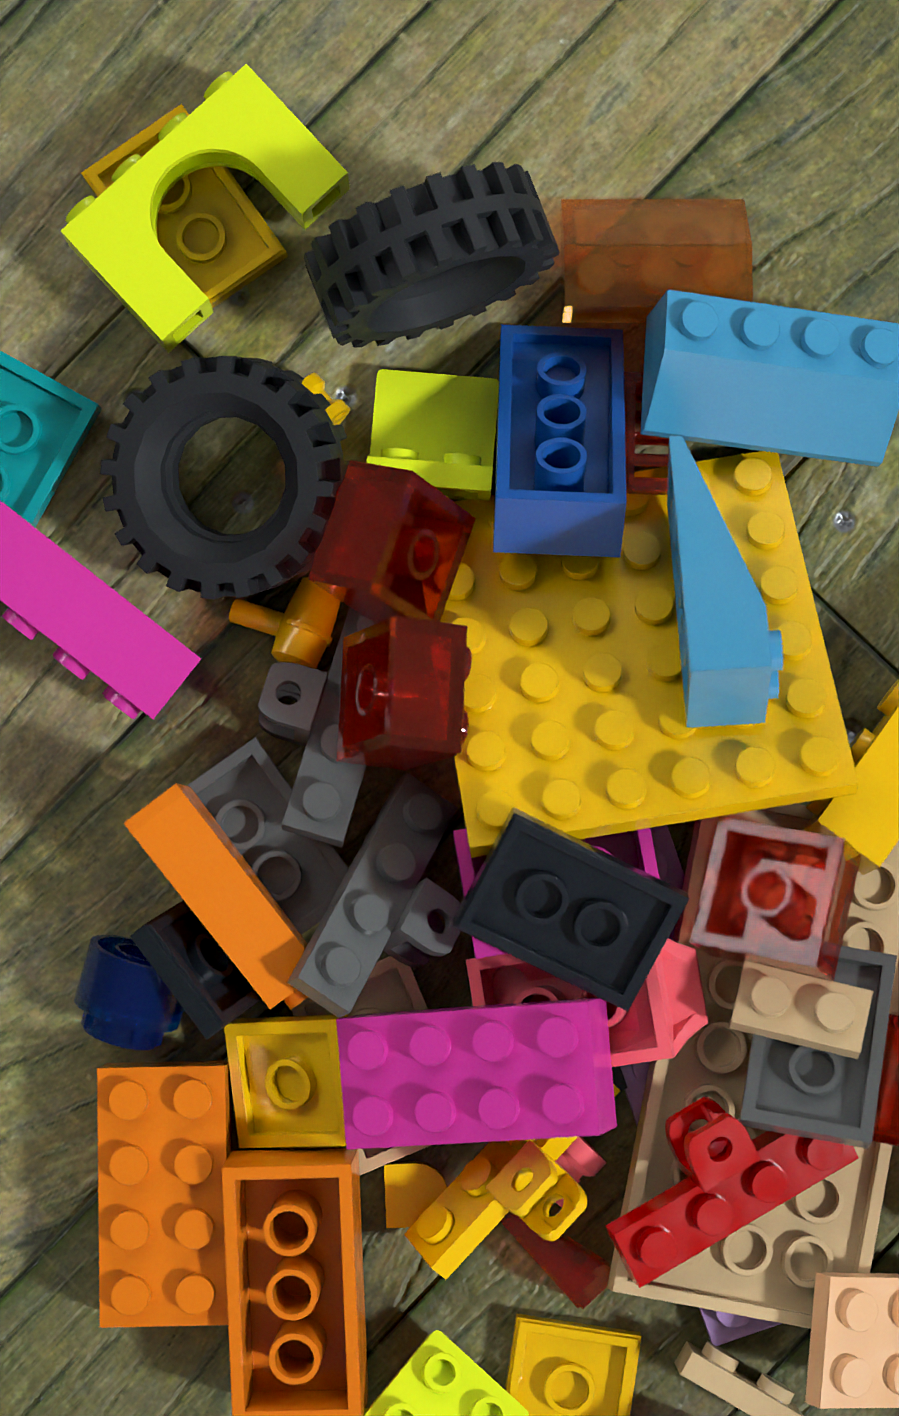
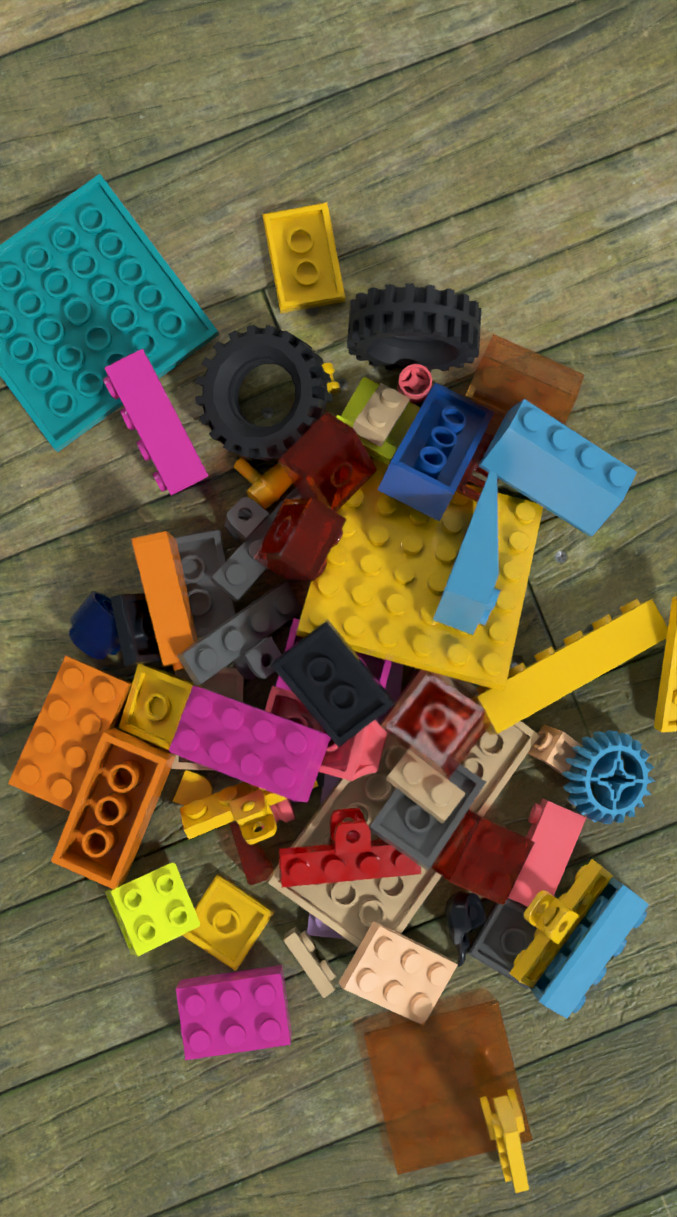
camera: 25 degrees right, 0 degrees up
neon yellow arch [60,64,350,353] -> none
none -> tan plate [351,383,410,447]
none -> coral wheel [397,364,432,405]

